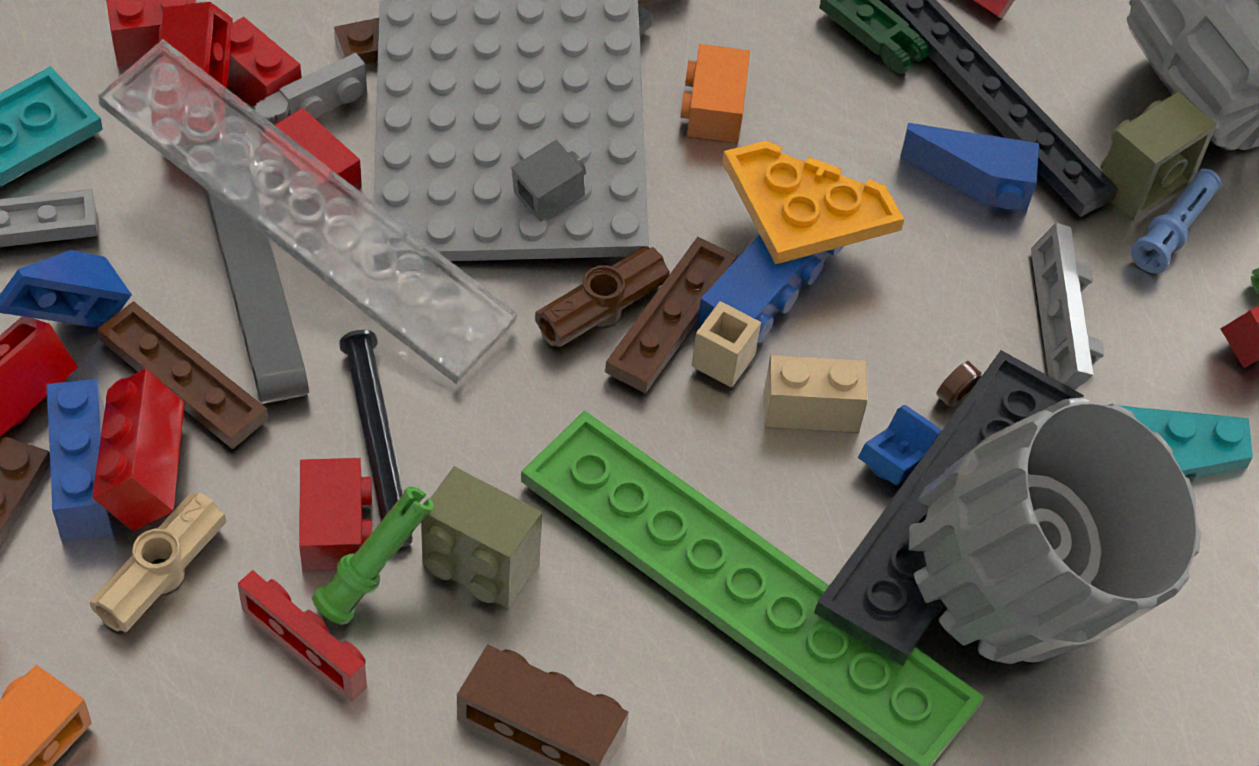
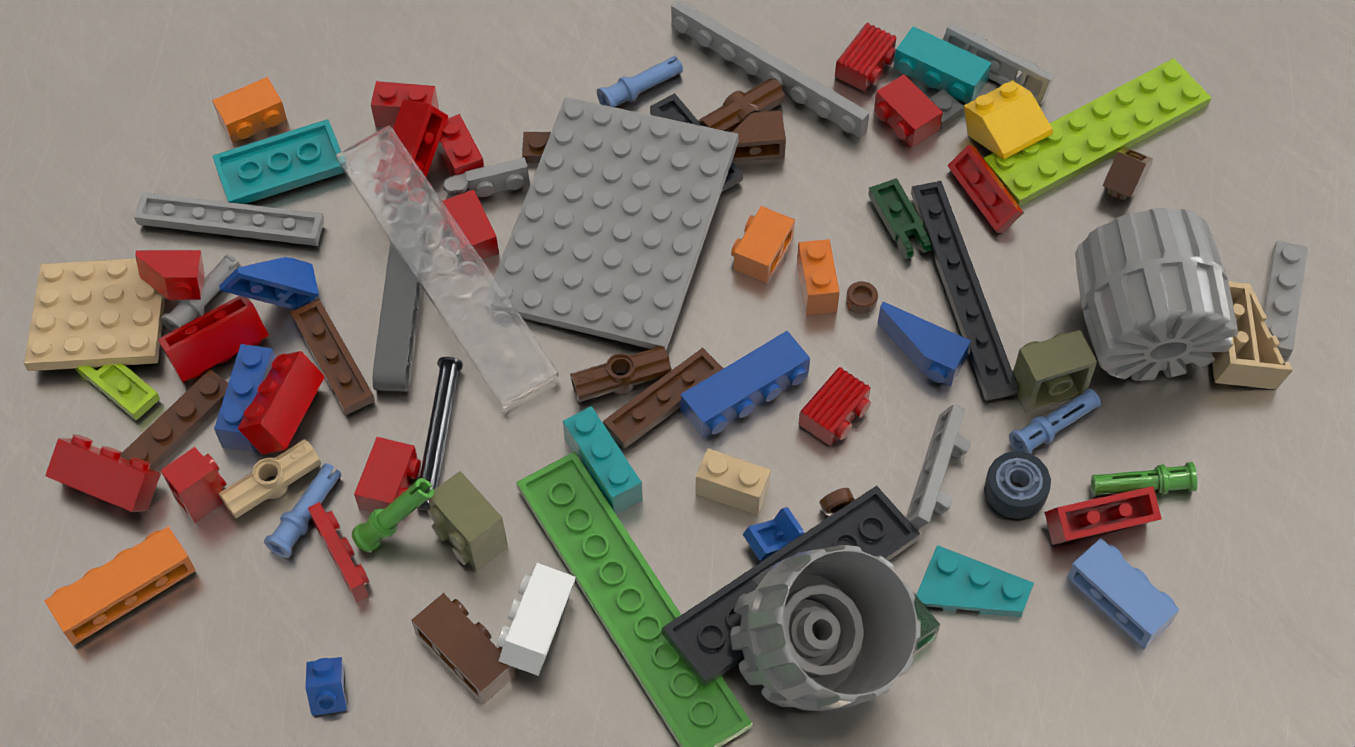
camera: 25 degrees right, 5 degrees up
dark grey brick [511,140,586,222] -> none
tan brick [691,301,761,387] -> none
light orange plate [722,141,904,264] -> none
none -> red brick [161,447,227,523]
none -> medium blue pin [264,463,342,558]
none -> white brick [497,563,576,676]
none -> teal brick [563,406,643,514]
none -> orange brick [797,239,840,316]
none -> red brick [798,367,871,446]
none -> reddish brown tile [846,281,878,314]
none -> wheel [984,451,1051,519]

